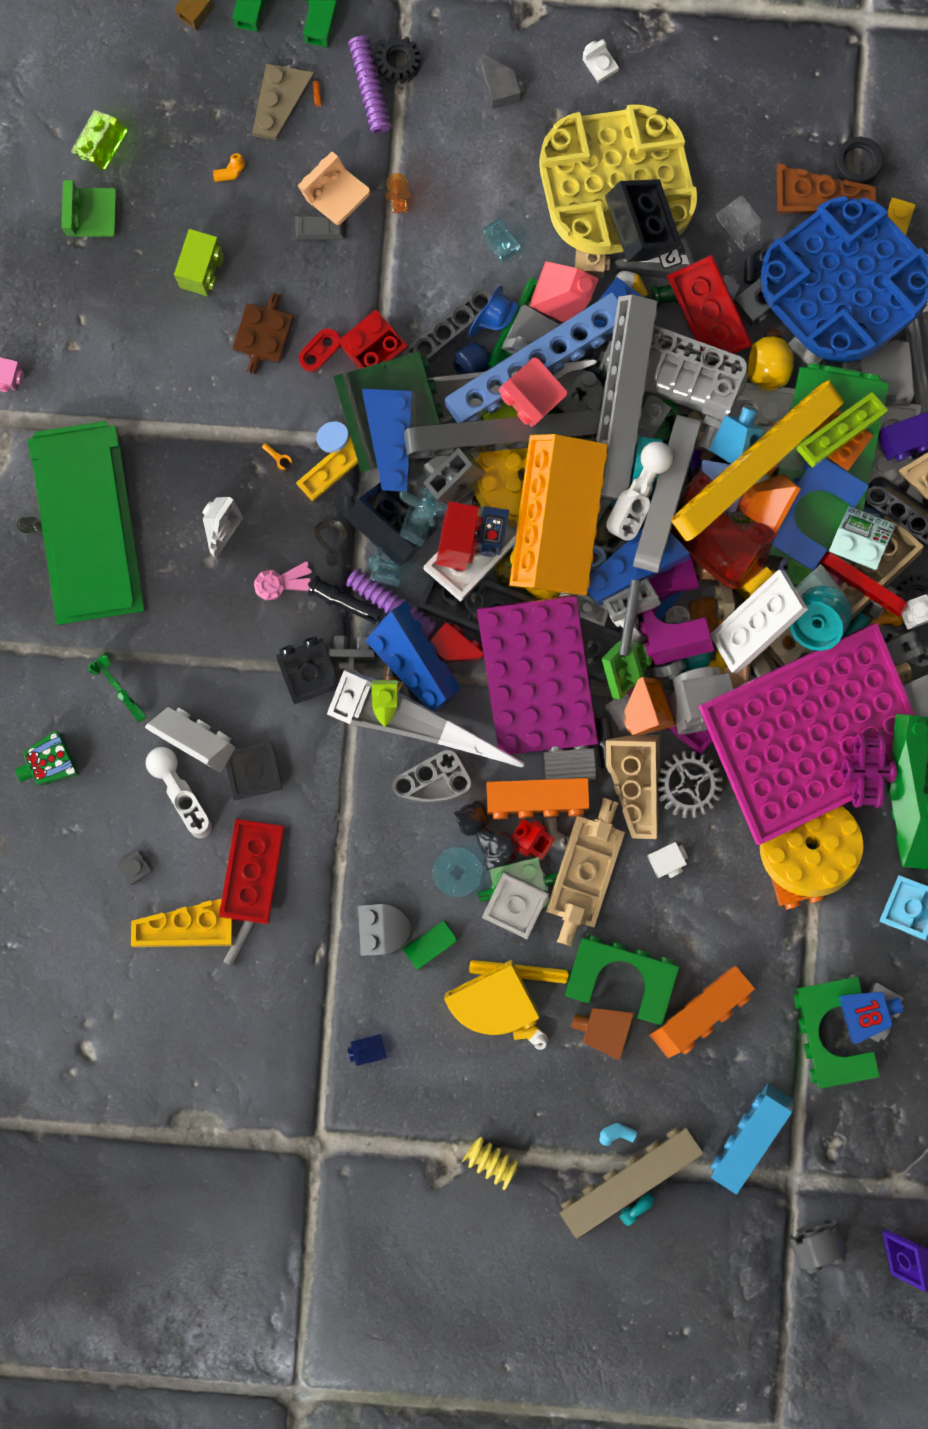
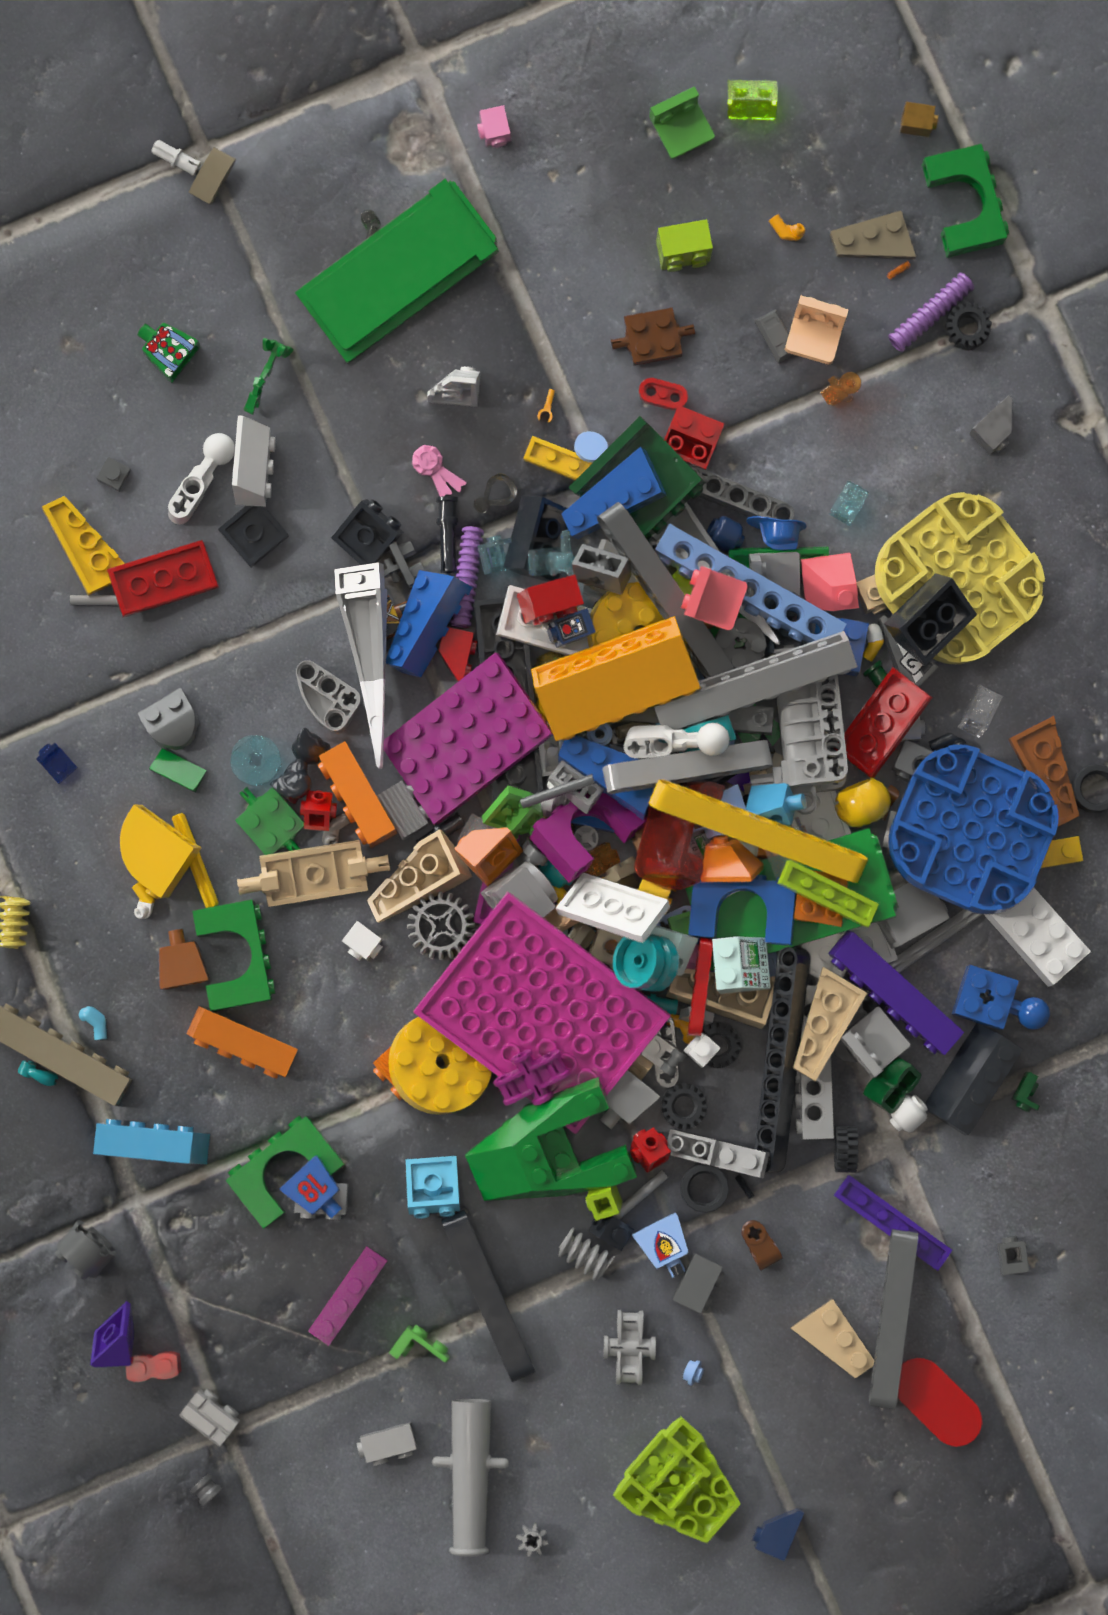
camera: 50 degrees right, 0 degrees up
lime plate [372,680,397,727] -> none
light grey tile [482,872,549,939] -> none
white bracket [583,39,619,83] -> none

